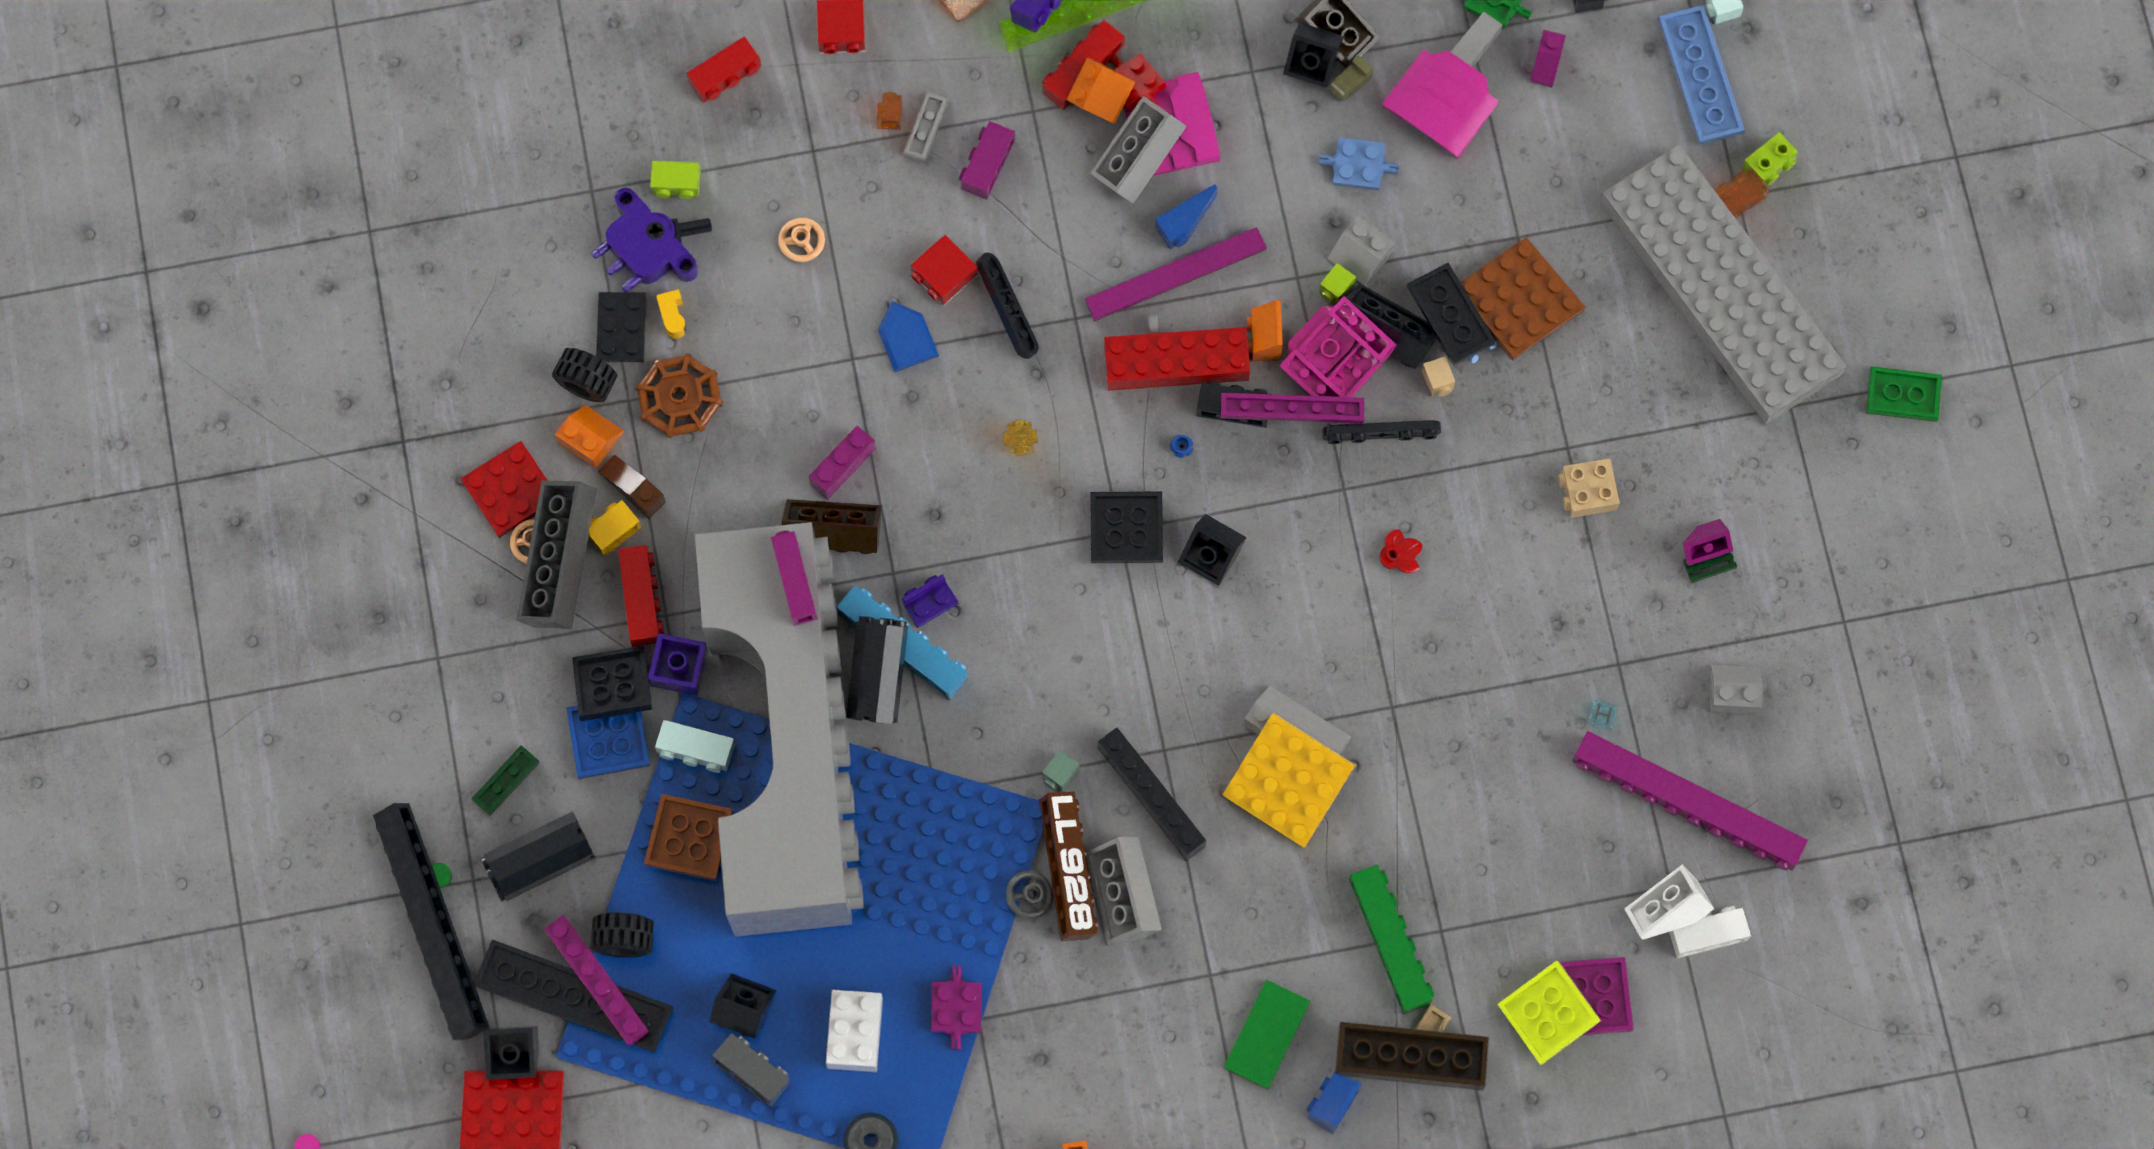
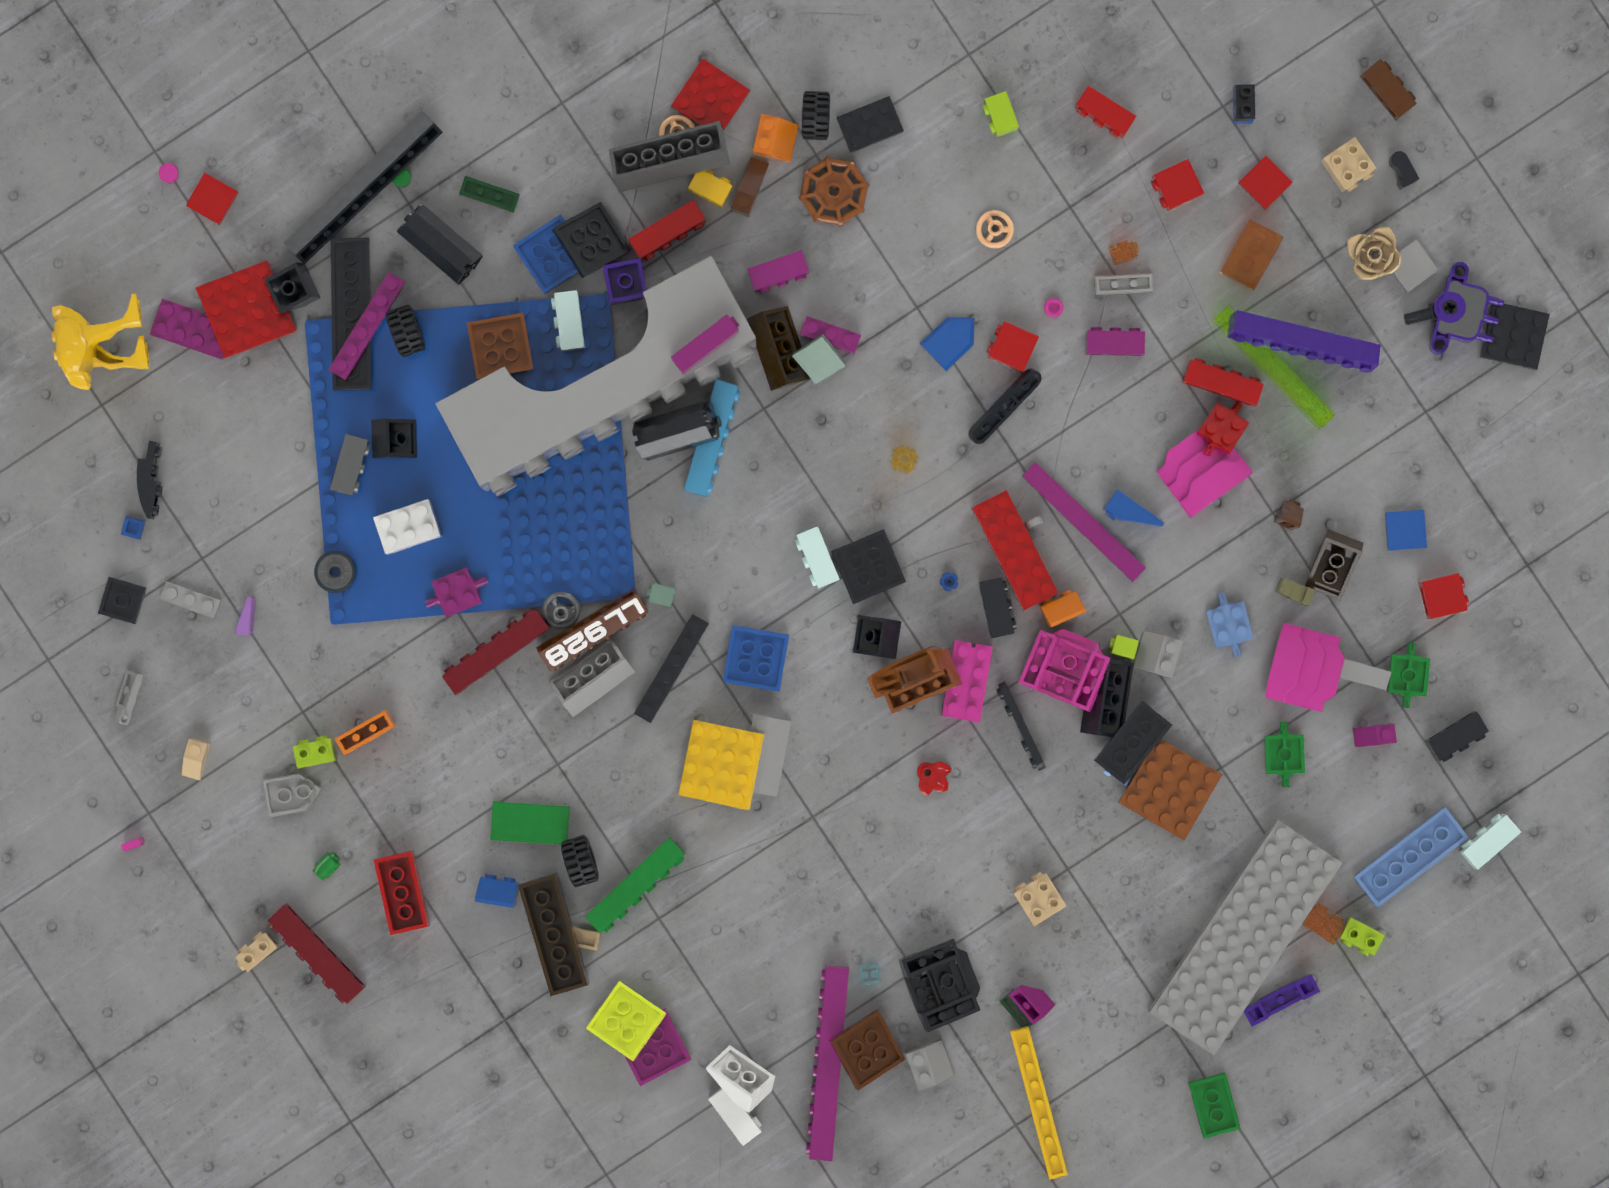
camera: 65 degrees right, 15 degrees up
dark purple piece [592,187,712,292] -> none
yellow leg [656,289,686,339] -> none
dark purple bracket [902,574,959,628] -> none
orange slope [1067,58,1135,124] -> none
light grey slope [1091,96,1187,203] -> none
magenta plate [1220,393,1364,423] -> none
black brick [1283,22,1344,88] -> none
tan brick [1422,356,1455,397] -> none
none -> red tile [186,172,239,225]
none -> dark red brick [442,609,550,695]
none -> black tyre [561,835,599,888]
none -> blue plate [723,625,789,692]
none -> magenta brick [748,250,809,294]
none -> sand green tile [792,334,846,384]
none -> light aqua brick [794,526,840,589]
none -> reddish brown plate [829,1010,905,1091]
none -> dark orange piece [867,646,962,713]
none -> black slope [899,939,981,1032]
none -> dark pink piece [941,640,993,723]
none -> yellow tile [1010,1026,1068,1180]
none -> dark pink tile [1044,298,1063,318]
none -> dark purple slope [1244,974,1320,1027]
none -> green plate [1264,722,1305,787]
none -> reddish brown slope [1274,499,1304,530]

